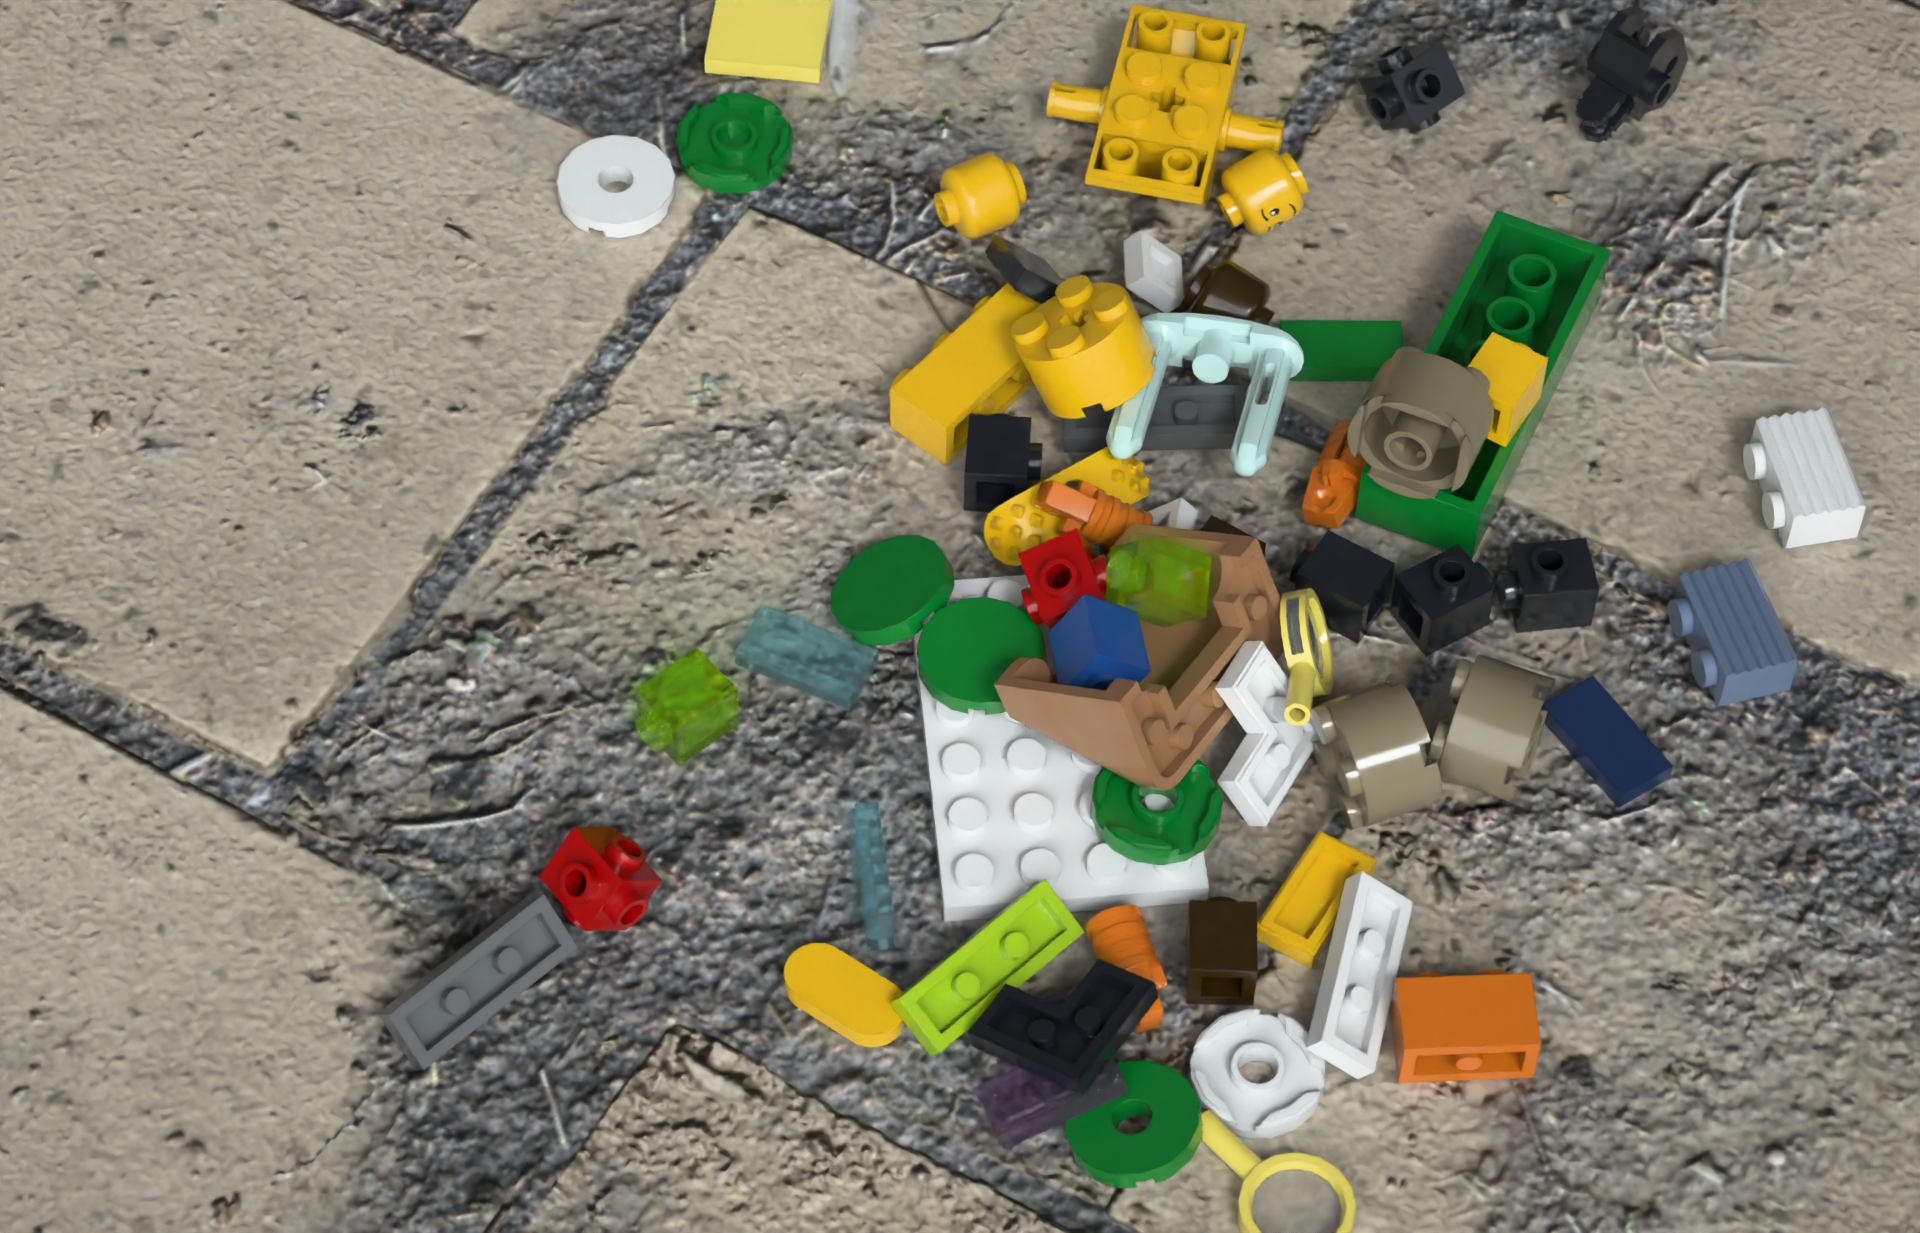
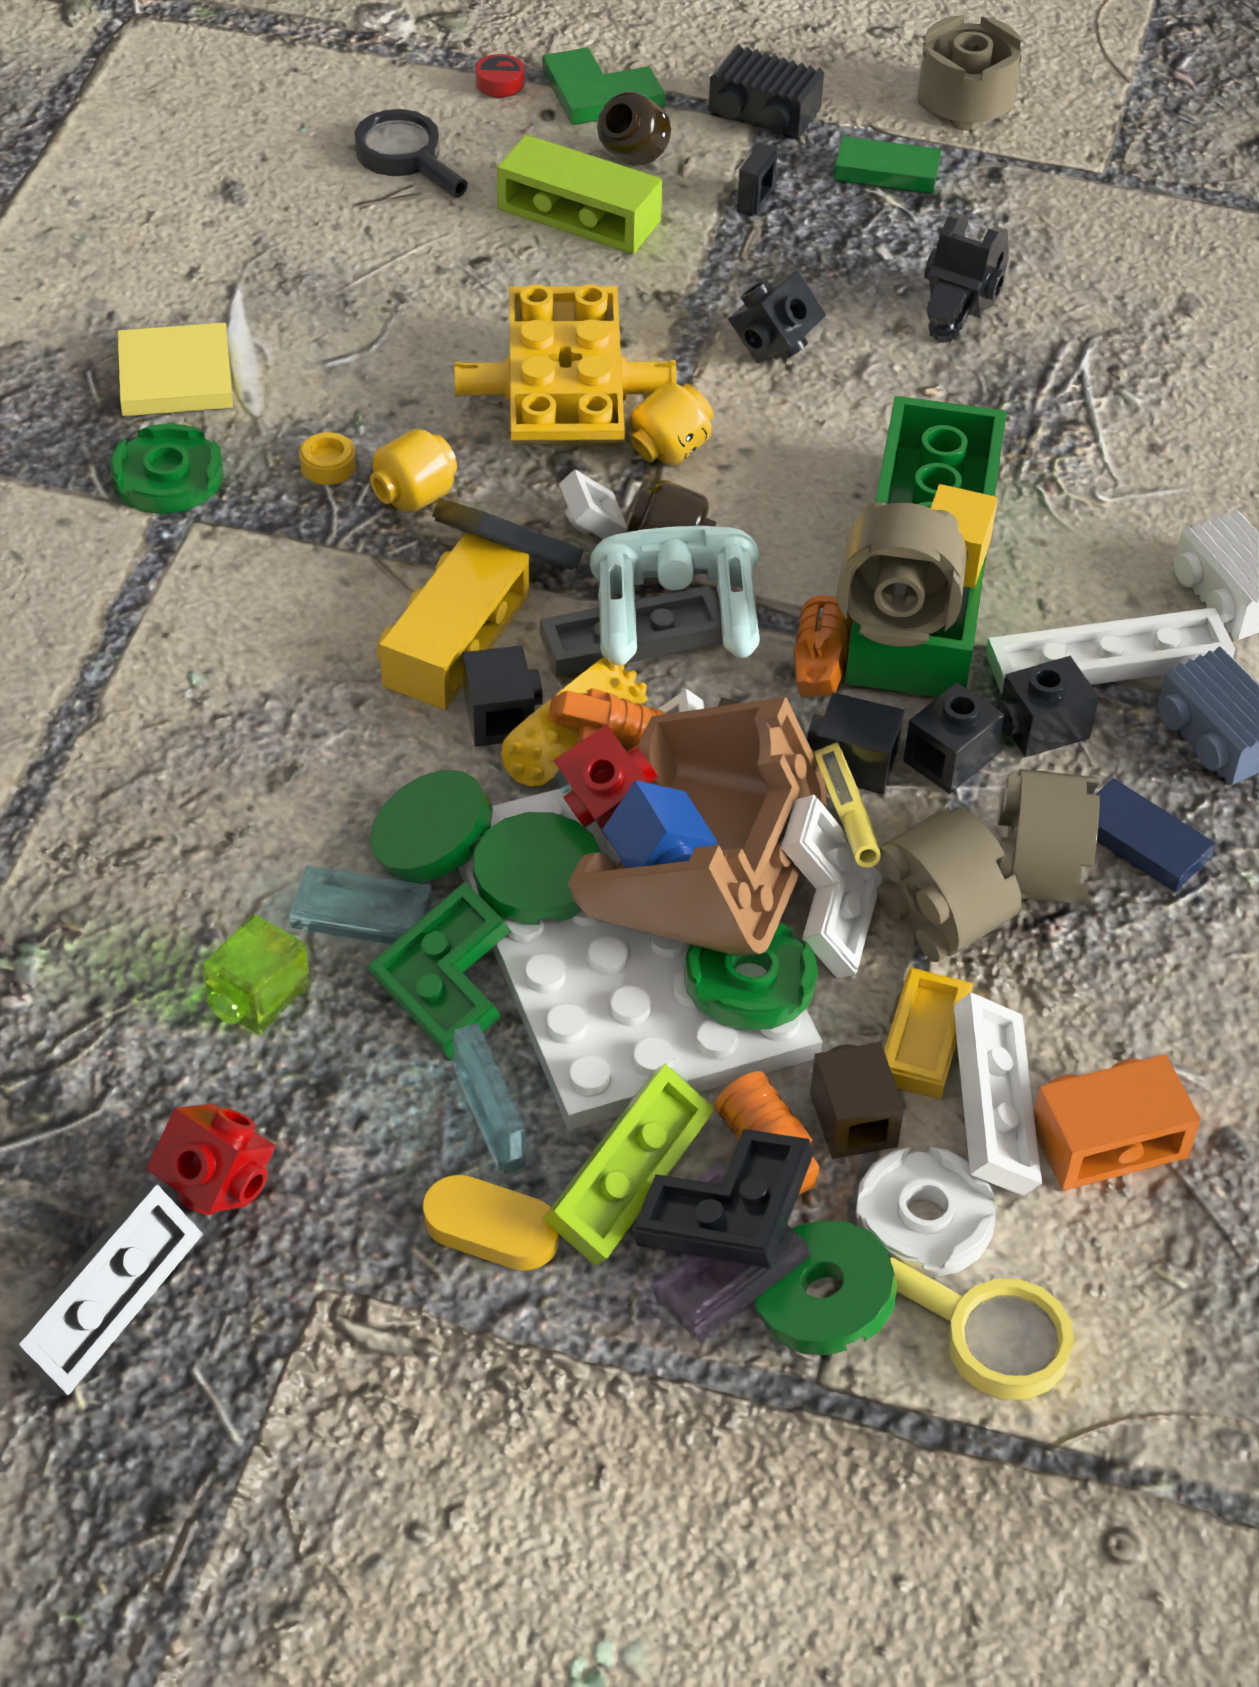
camera: 15 degrees left, 5 degrees down
white tile [556,135,676,238] -> none
yellow brick [1011,275,1157,419] -> none
clear neon green brick [1106,536,1212,628] -> none
green tile [1279,320,1403,381] -> none
none -> yellow tile [299,432,356,485]
none -> green tile [366,882,511,1060]
none -> white plate [986,607,1235,694]

